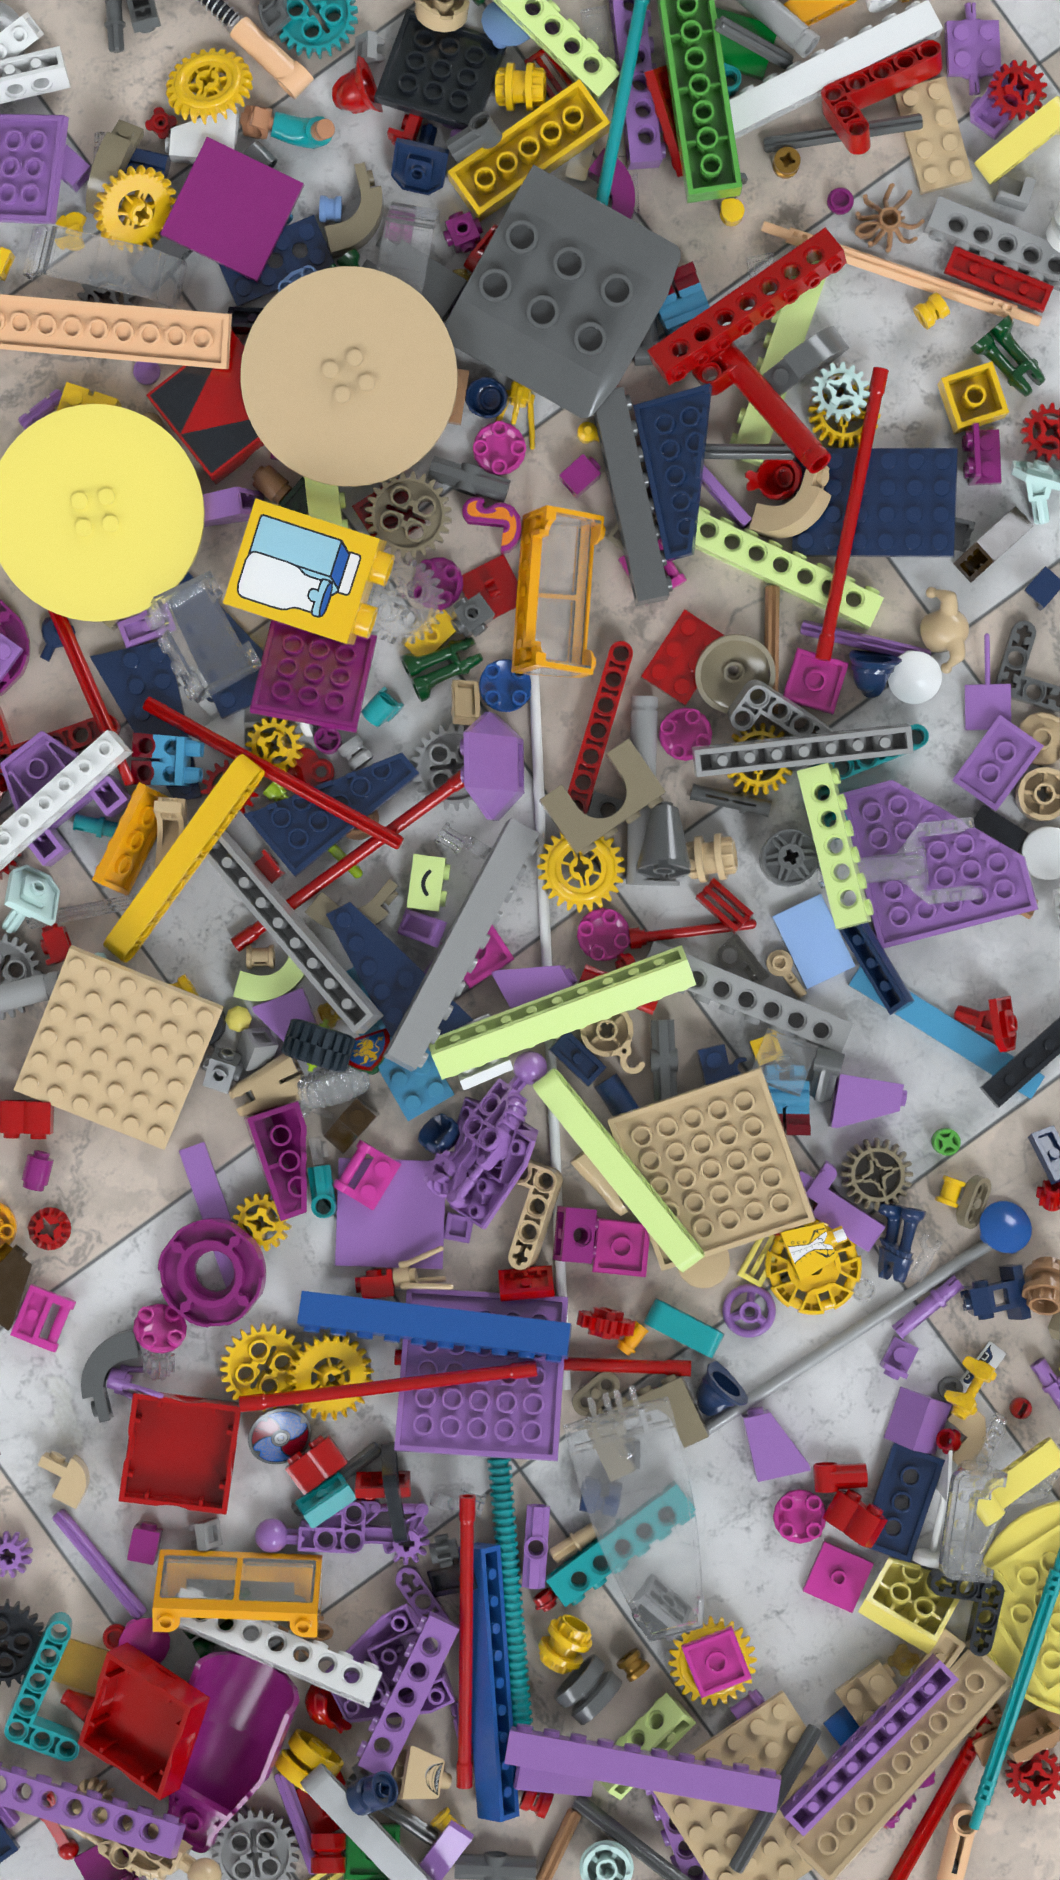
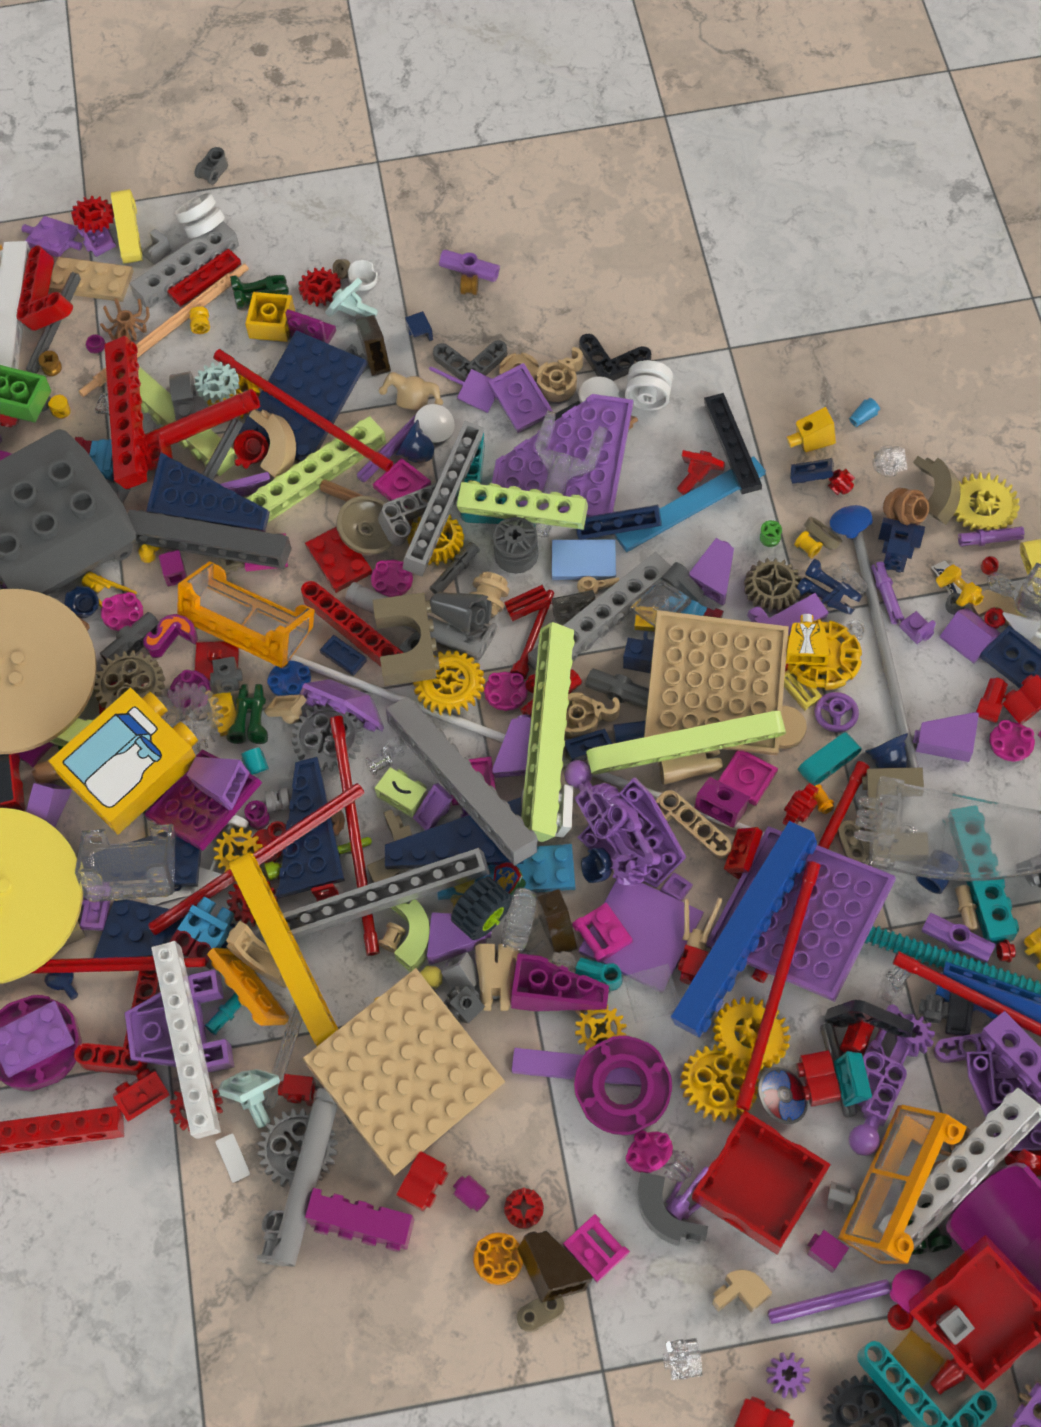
camera: 55 degrees left, 25 degrees down
none -> medium lavender slope [187,757,250,810]
none -> dark blue plate [320,634,367,676]
none -> clear plate [623,964,679,1023]
none -> light grey tile [936,1305,975,1345]

